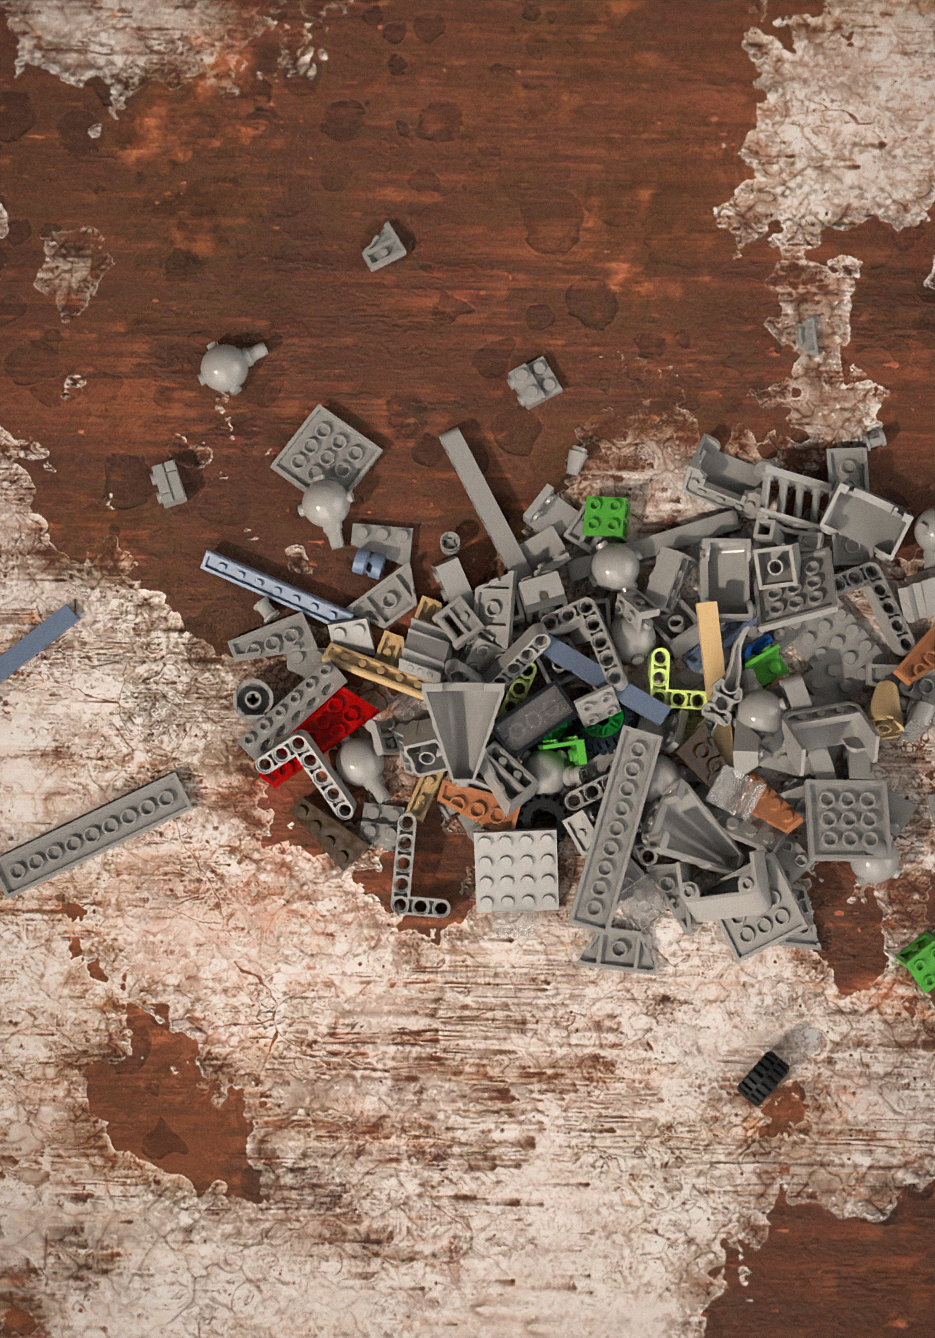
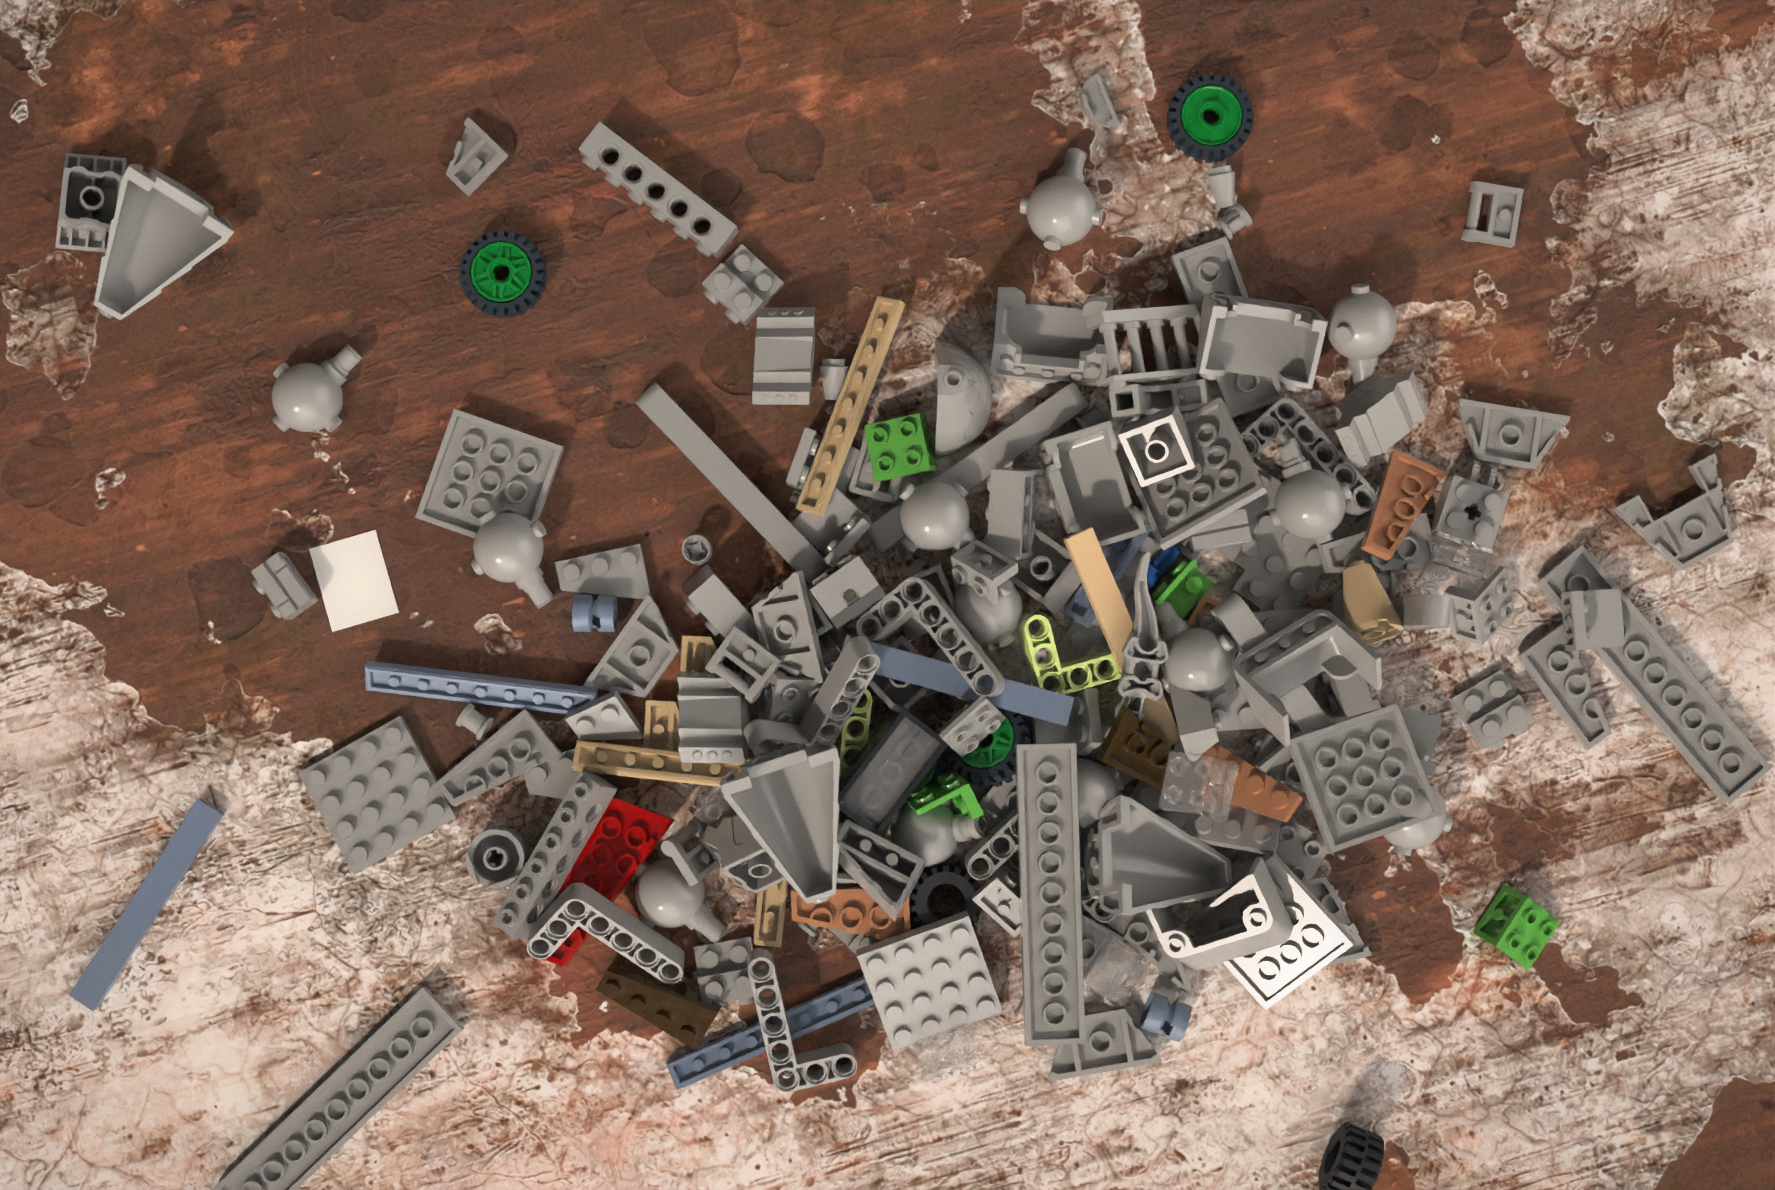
camera: 15 degrees left, 10 degrees up
none -> light grey slope [55,153,127,252]
none -> light grey cone [94,164,234,320]
none -> light grey plate [298,716,458,875]
none -> white sticker [309,530,399,632]
none -> wheel [459,230,547,318]
none -> light grey brick [578,121,739,259]
none -> sand blue tile [666,976,875,1090]
none -> light grey slope [752,307,815,405]
none -> tan tile [795,296,906,517]
none -> light grey cone [935,340,993,456]
none -> light grey piece [1020,148,1103,251]
none -> sand blue wheel [1140,992,1192,1042]
none -> wheel [1166,73,1254,163]
none -> light grey brick [1188,507,1252,554]
none -> light grey cone [1207,165,1235,209]
none -> light grey piece [1268,438,1353,545]

